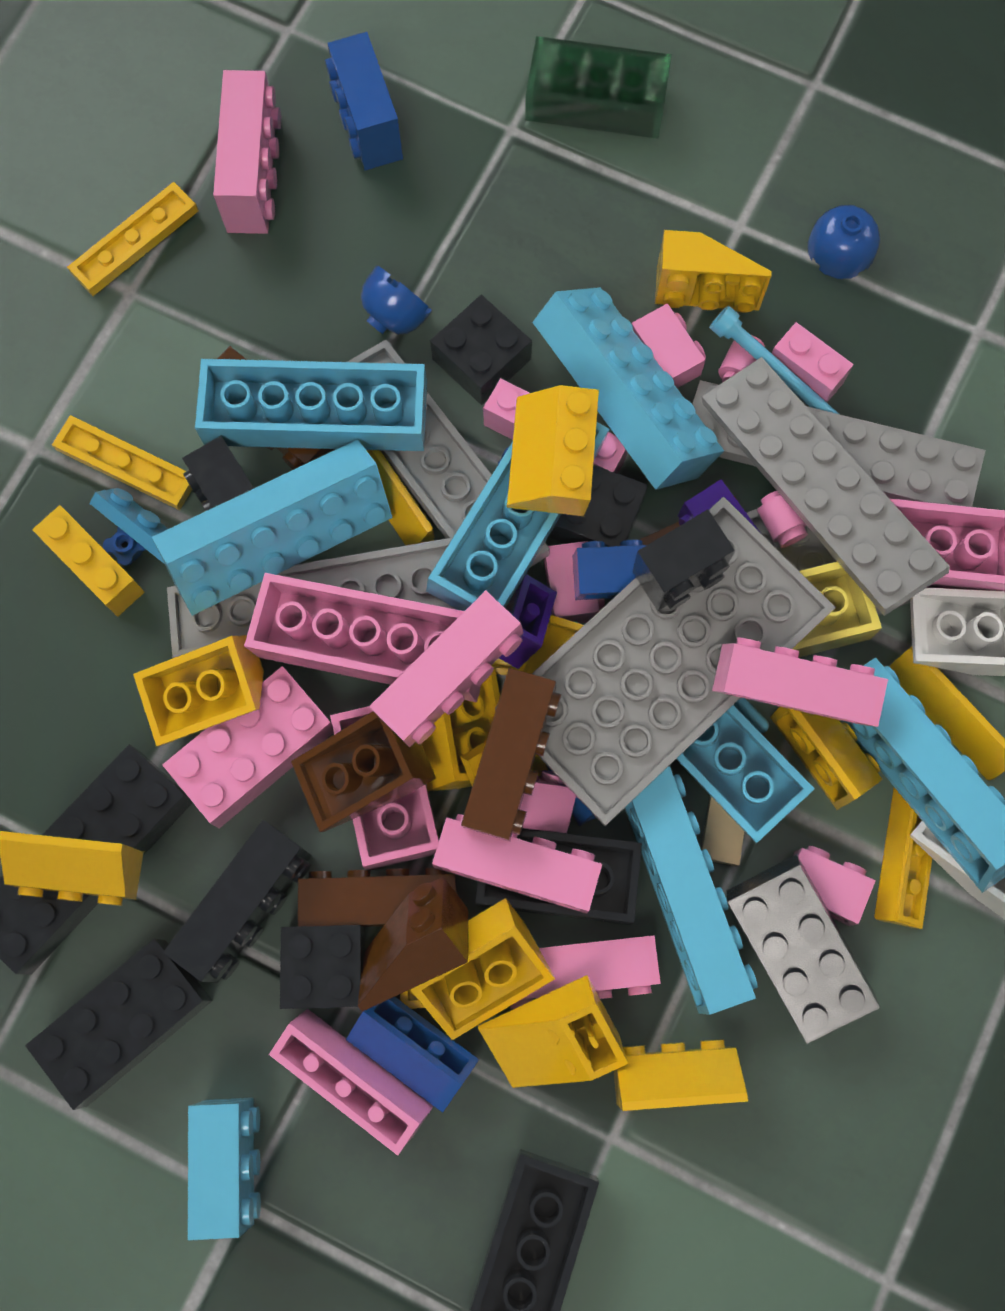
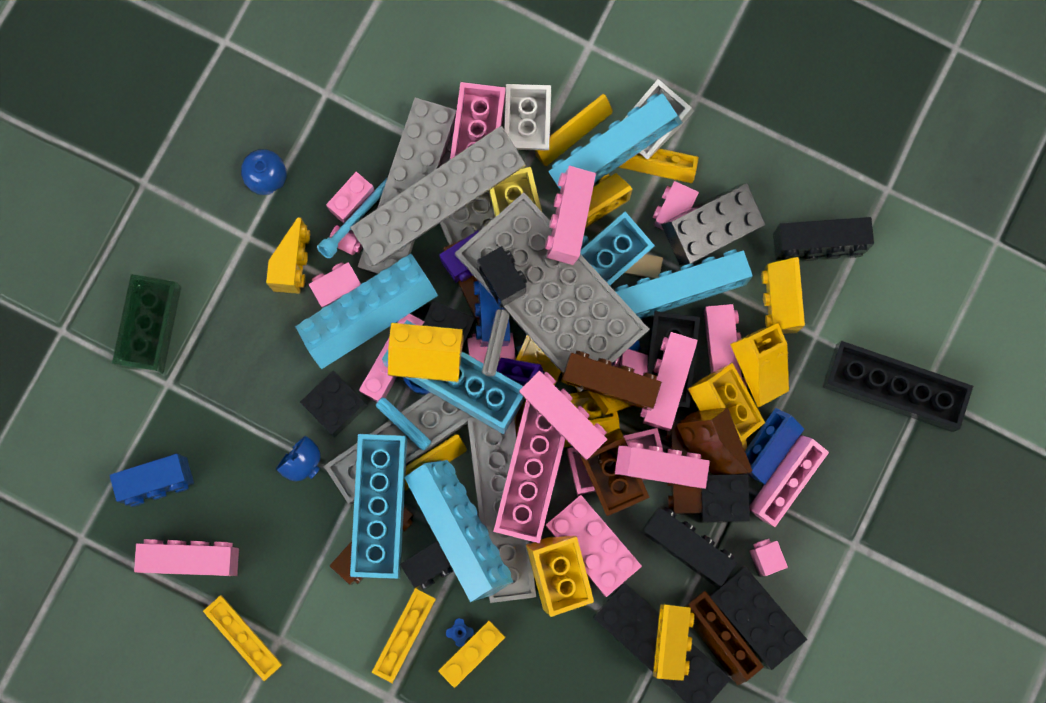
camera: 90 degrees left, 5 degrees up
dark azure plate [89,488,168,564] -> none
medium azure brick [188,1098,261,1240] -> none
bright pink brick [757,491,808,548] -> none
none -> medium azure axle [376,397,431,450]
none -> light grey axle [482,309,510,376]
none -> bright pink brick [615,442,710,489]
none -> reddish brown brick [684,591,764,685]
none -> bright pink brick [749,539,788,577]
none -> black brick [773,217,874,261]

